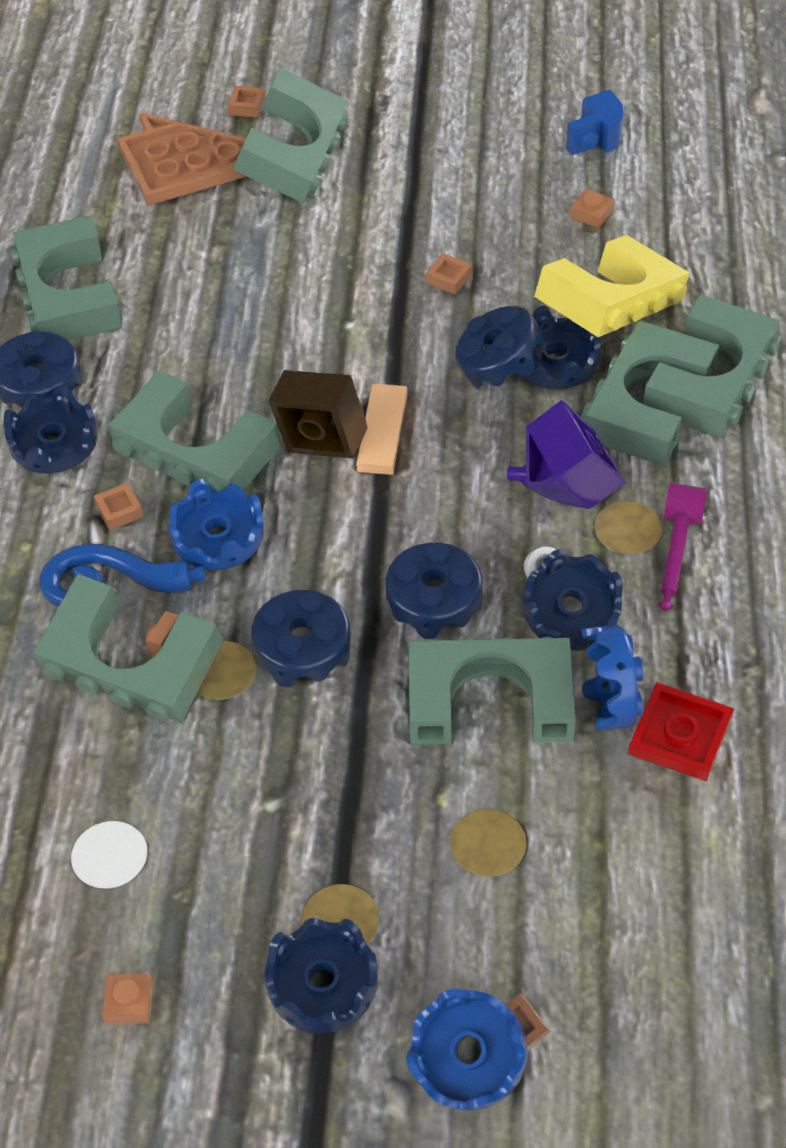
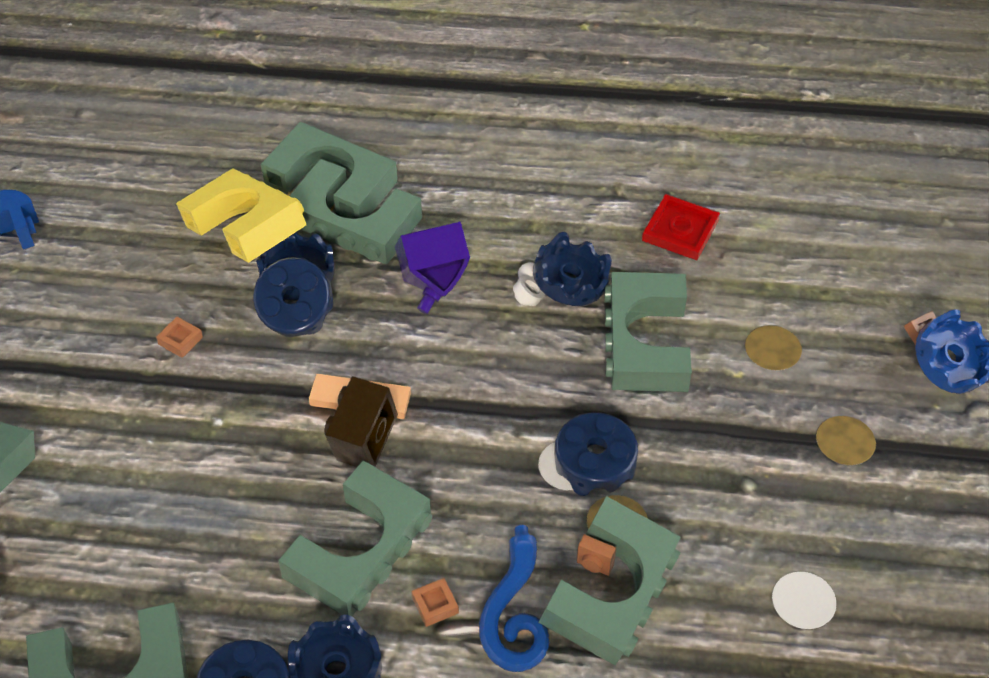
camera: 90 degrees left, 0 degrees up
nougat plate [102,974,153,1024] -> none
blue plate [168,479,264,570] -> none
dark blue plate [264,918,378,1034] -> none
dark blue plate [386,542,483,639] -> none
nougat plate [570,189,615,228] -> none
blue plate [582,625,643,731] -> none
pearl gold sticker [594,501,662,554] -> none
magenta piece [658,482,708,611] -> none

